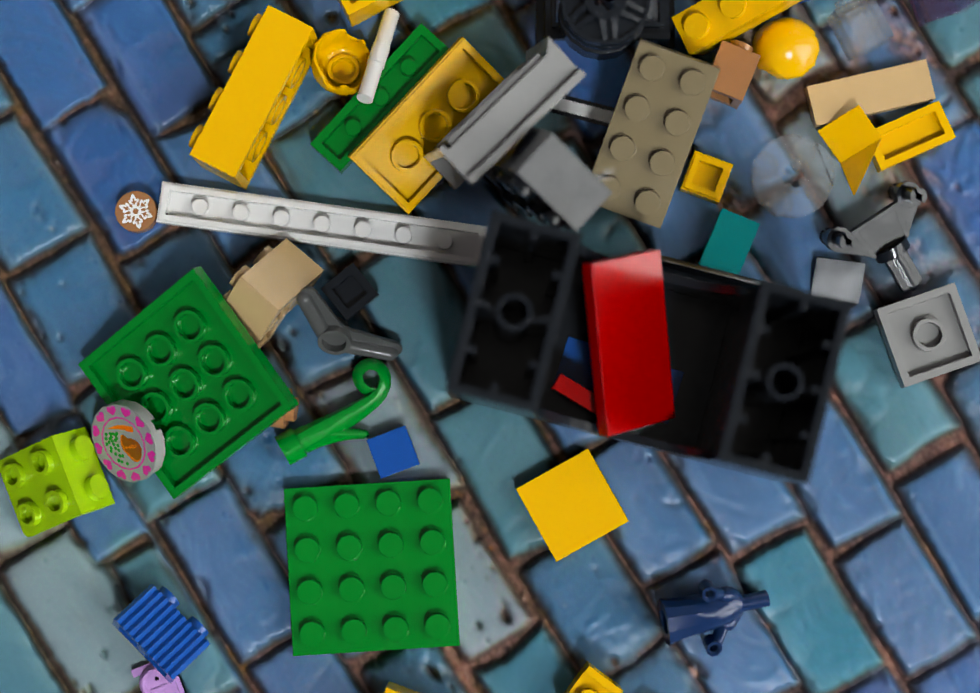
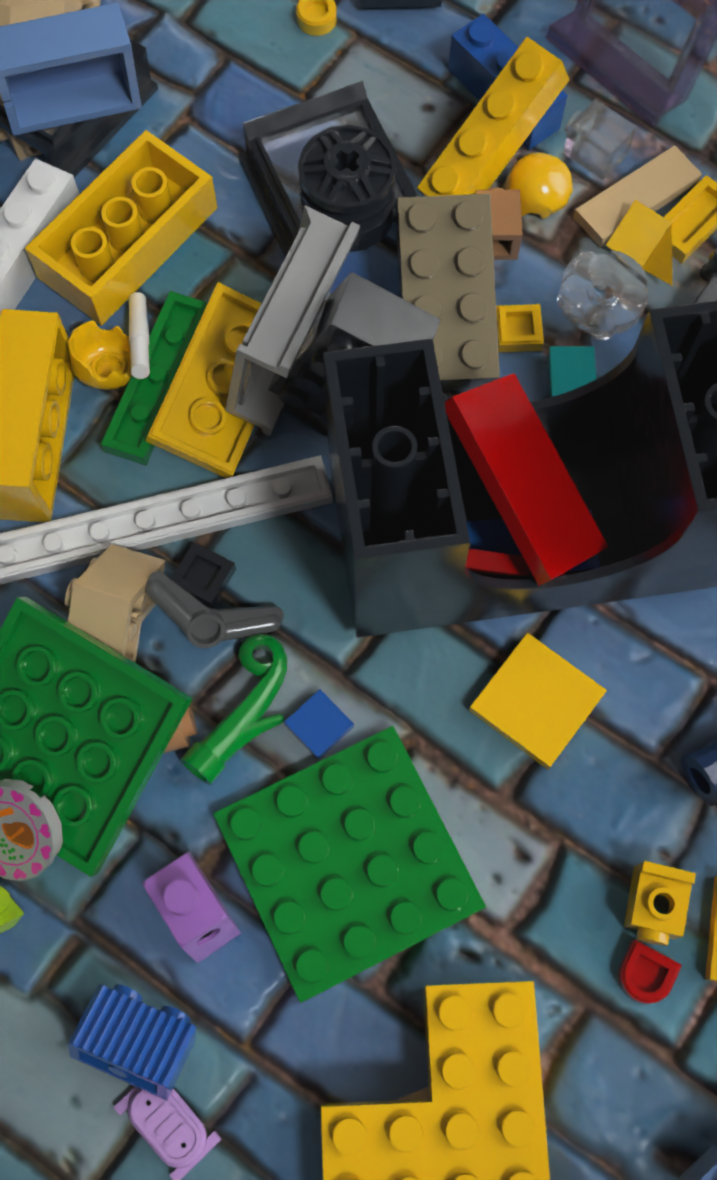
camera: 20 degrees left, 15 degrees down
none -> medium lavender torso [142,851,242,963]

